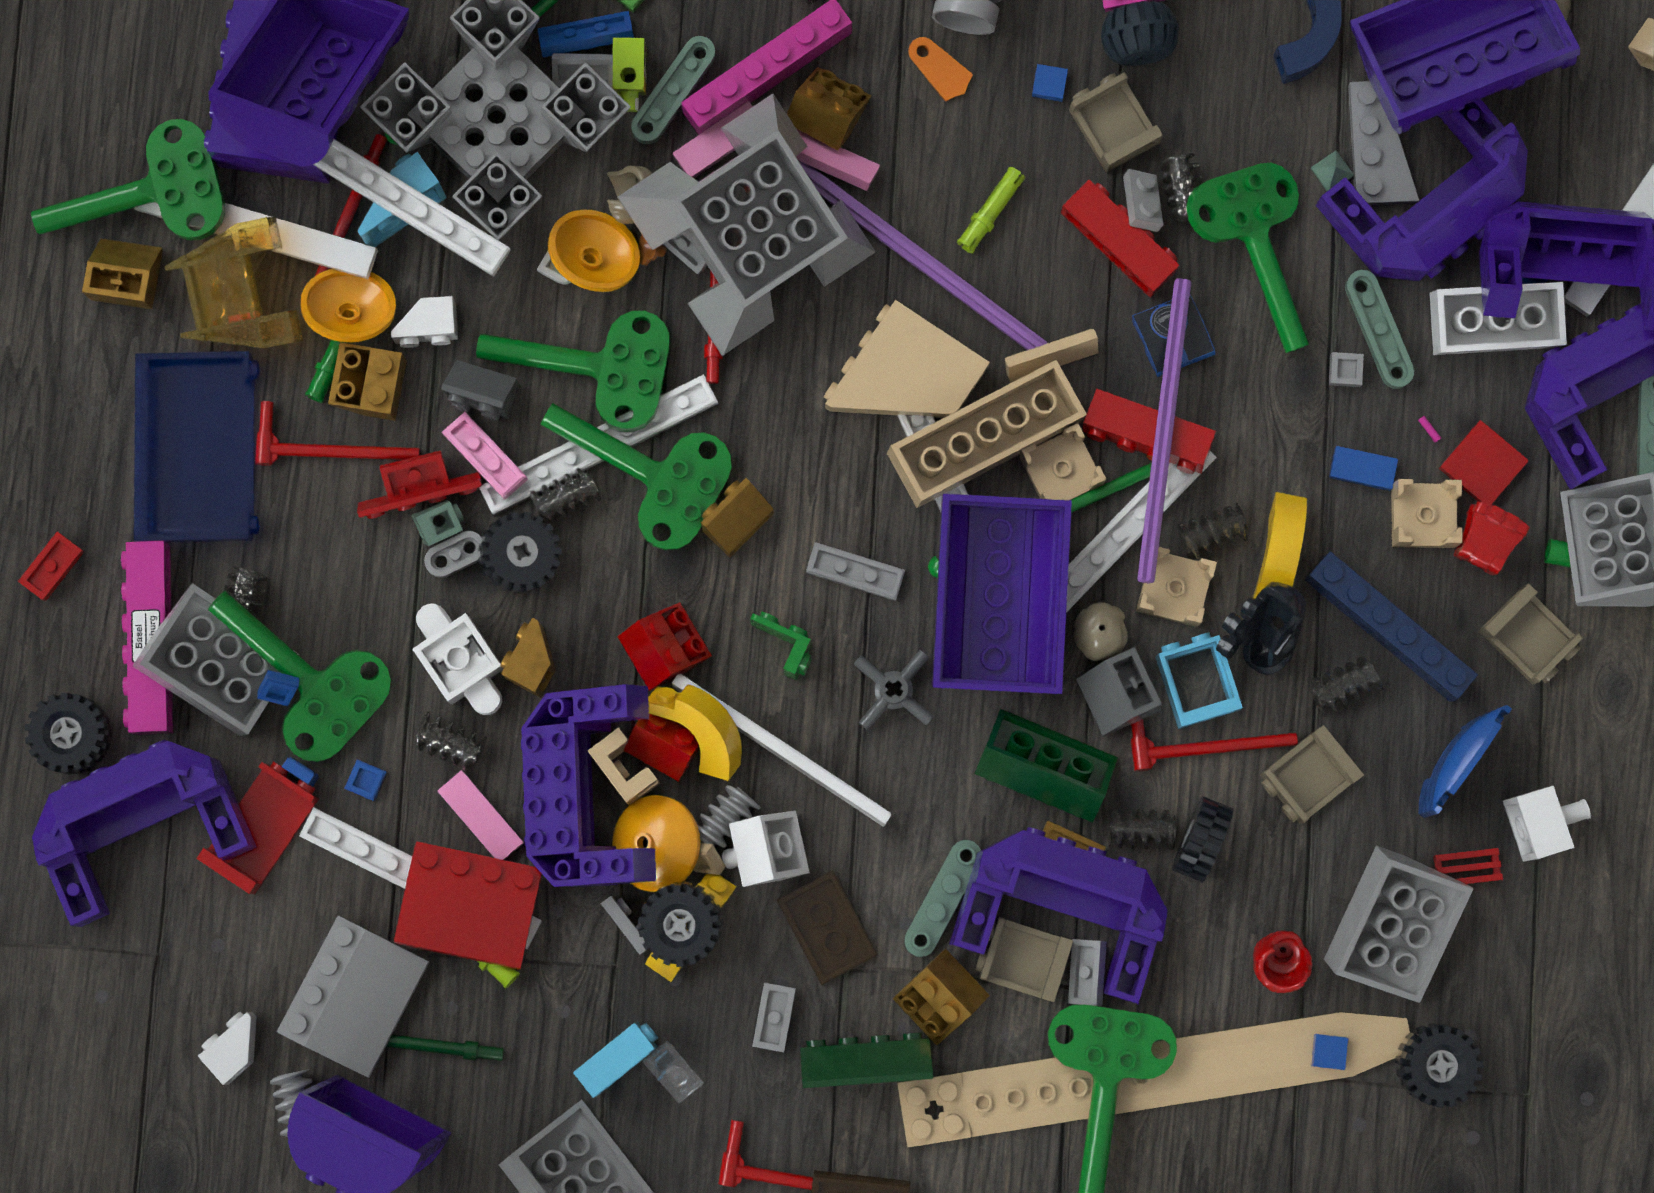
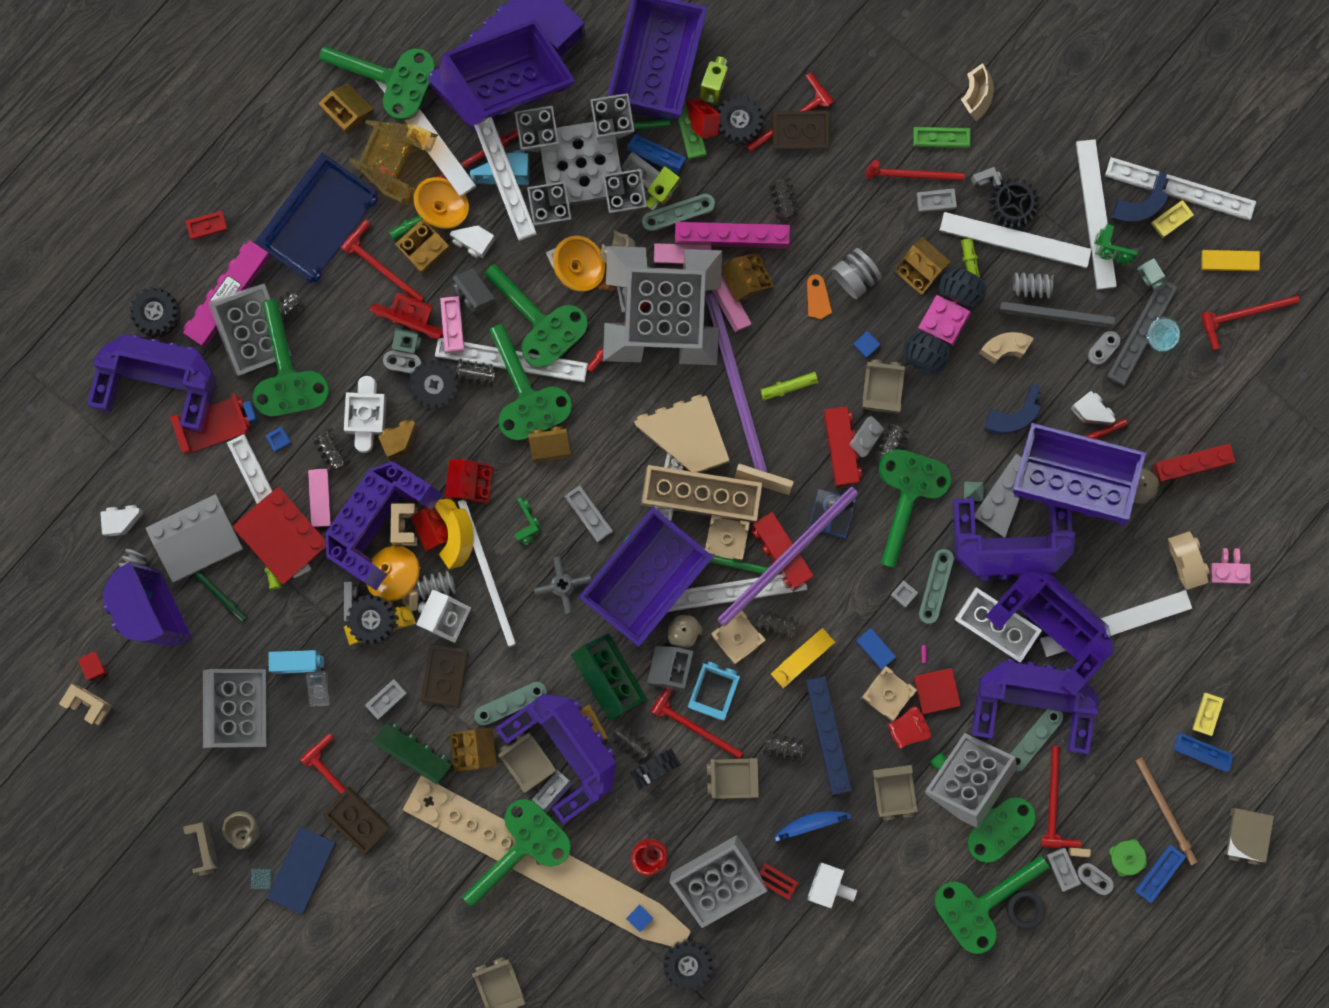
camera: 40 degrees right, 0 degrees up
blue tile [257,670,299,706] -> none
black piece [1216,582,1306,675] -> none

